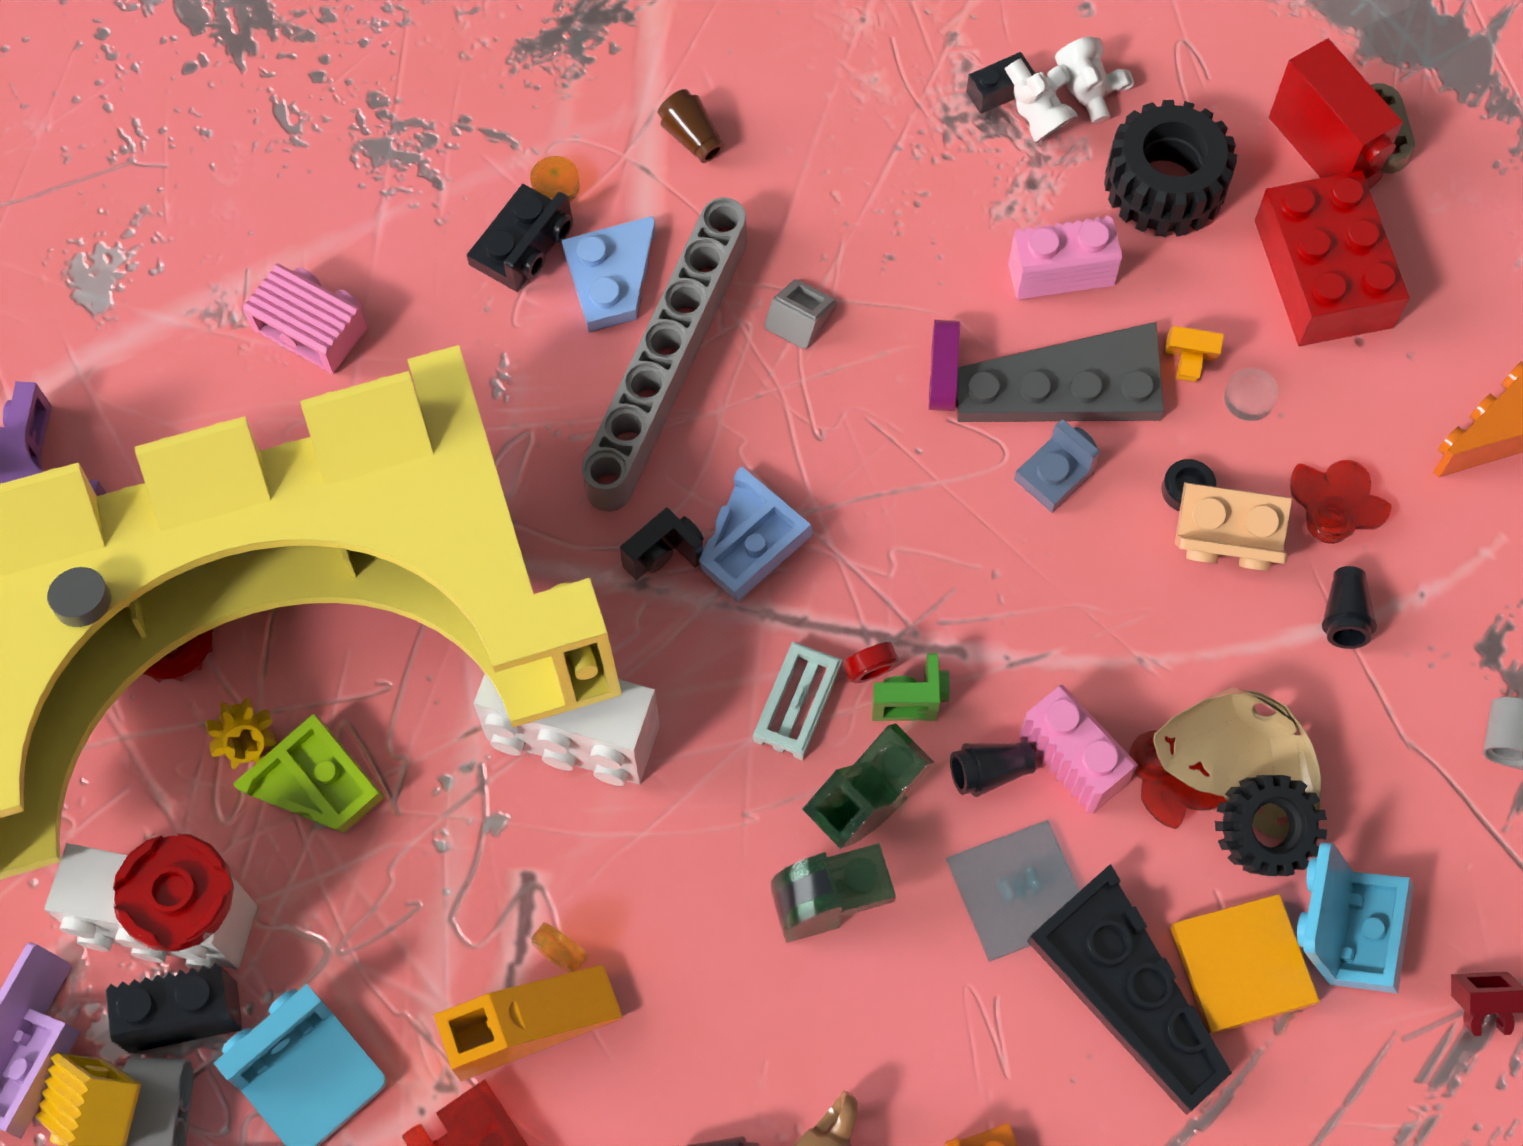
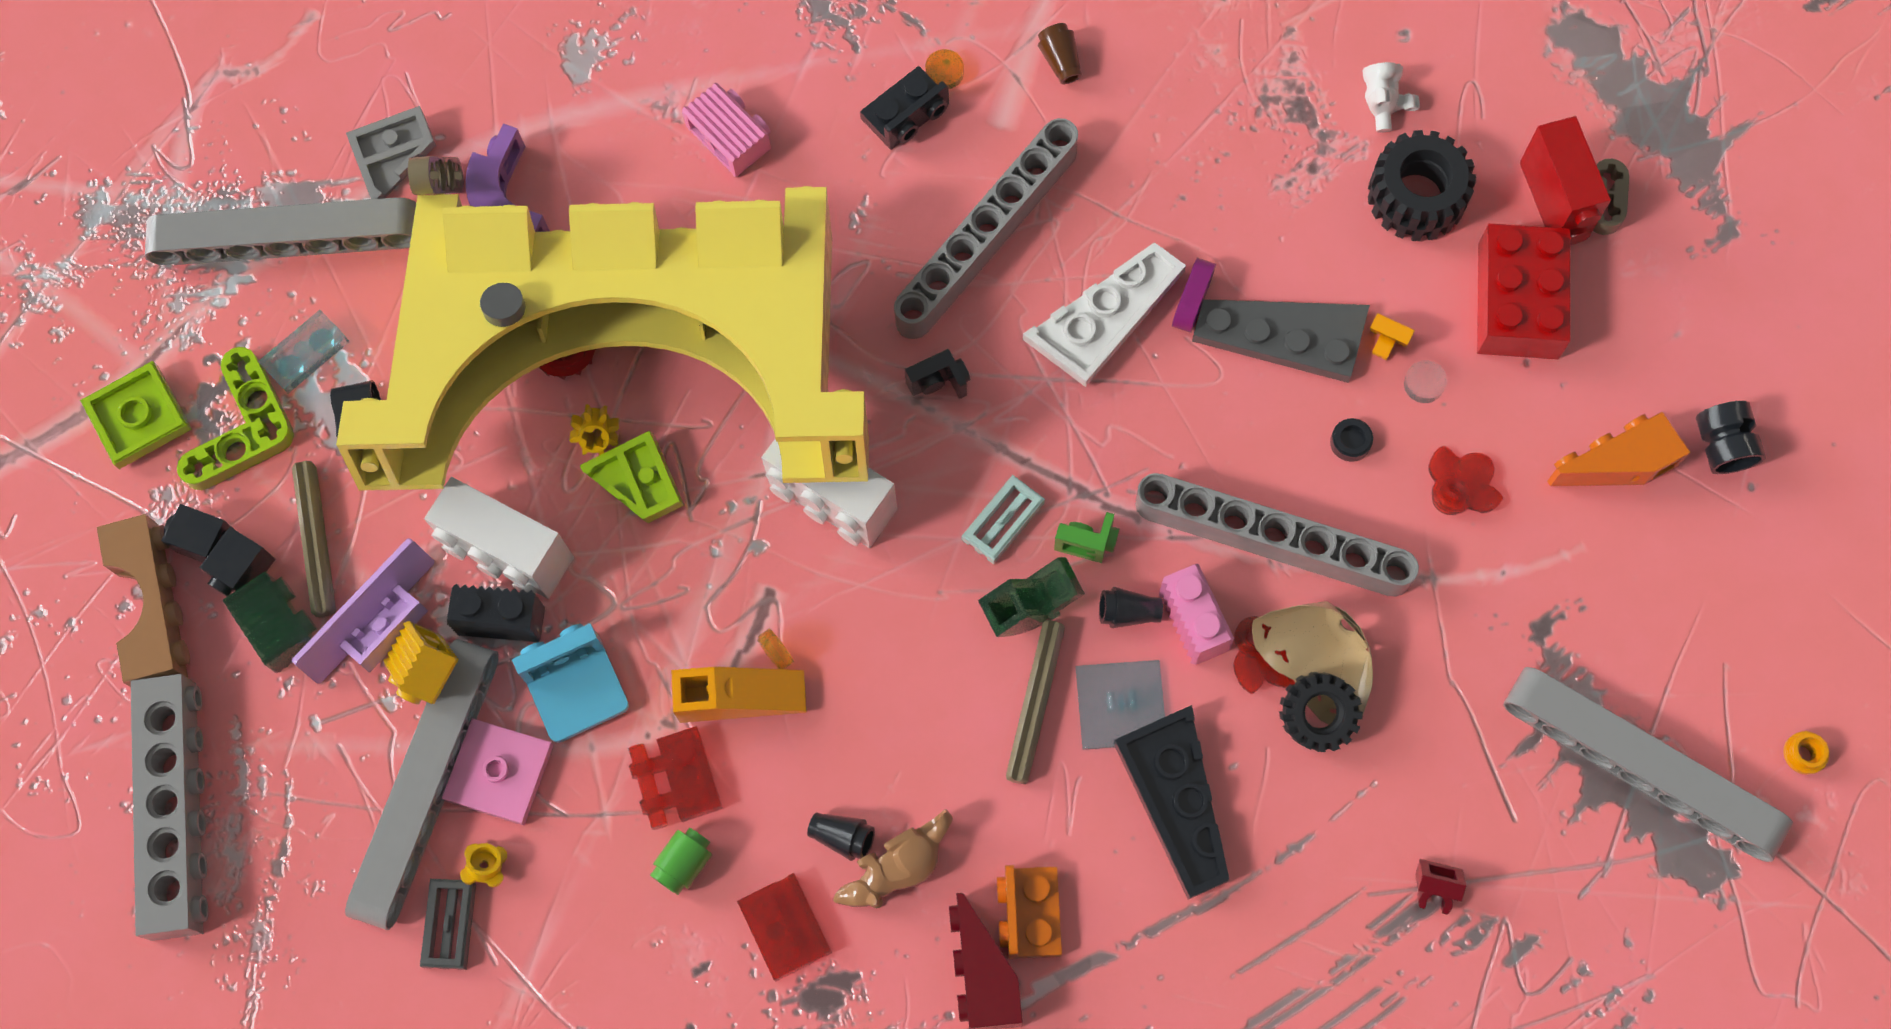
camera: 20 degrees right, 5 degrees up
red tile [113,834,234,952] -> none
light blue wing [561,216,656,332] -> none
light blue wing [699,466,813,602] -> none
light grey slope [764,279,837,349] -> none
clear green brick [770,843,896,943] -> none
red tile [843,642,899,684] -> none
black piece [966,52,1036,114] -> none
white piece [1005,58,1078,143] -> none
bright pink brick [1008,215,1122,300] -> none
sand blue bracket [1014,419,1100,513] -> none
light orange tile [1170,894,1320,1035] -> none
light nougat bracket [1174,482,1292,571] -> none
medium azure bracket [1297,842,1414,994] -> none
black cone [1322,566,1377,649] -> none
none -> dark tan axle [1006,620,1065,784]
none -> white wing [1023,242,1186,387]
none -> light grey beam [1135,473,1419,597]

